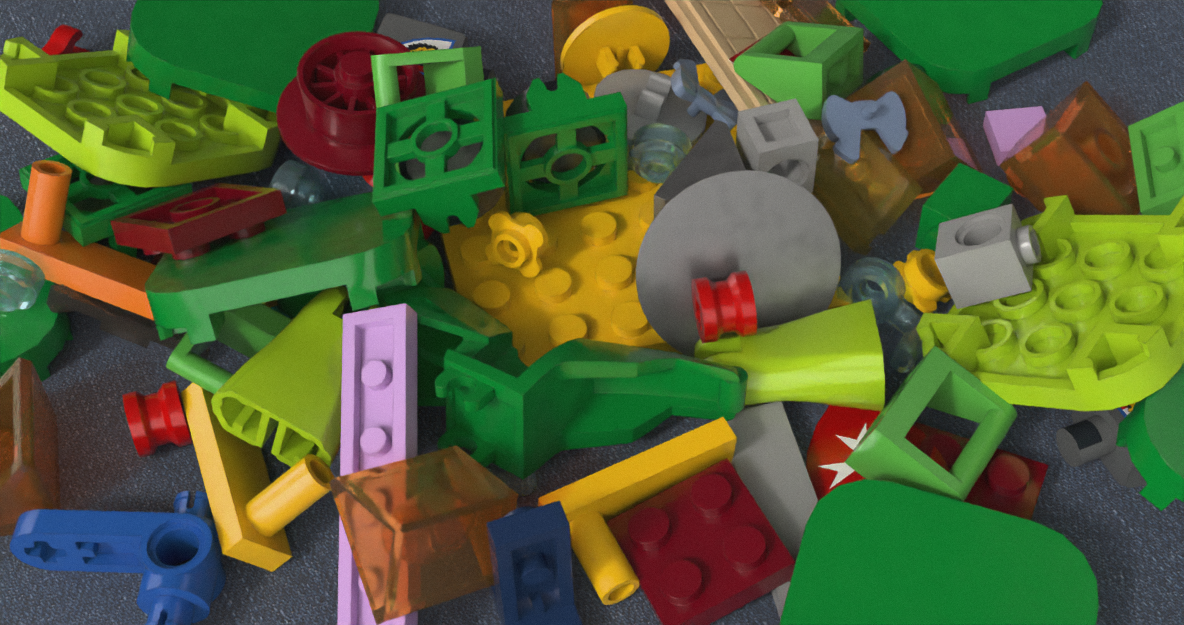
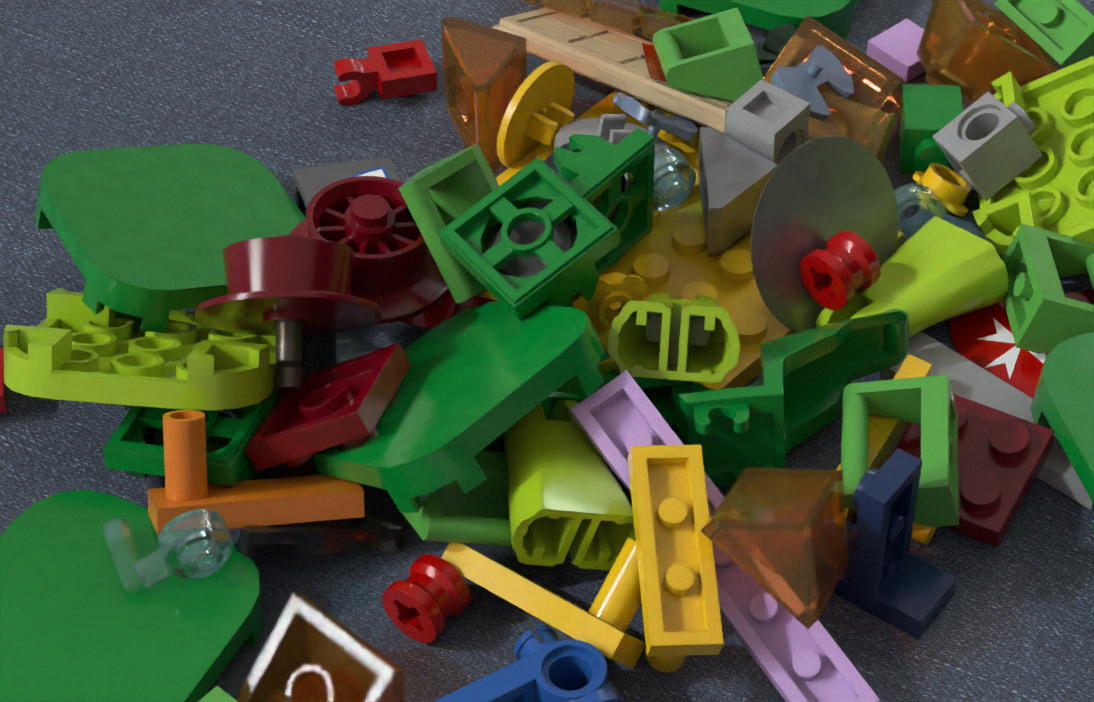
camera: 35 degrees left, 5 degrees down
none -> dark red piece [195,235,382,392]
none -> lime piece [608,293,741,383]
none -> yellow piece [627,445,724,673]
none -> bright green tile [840,374,959,527]

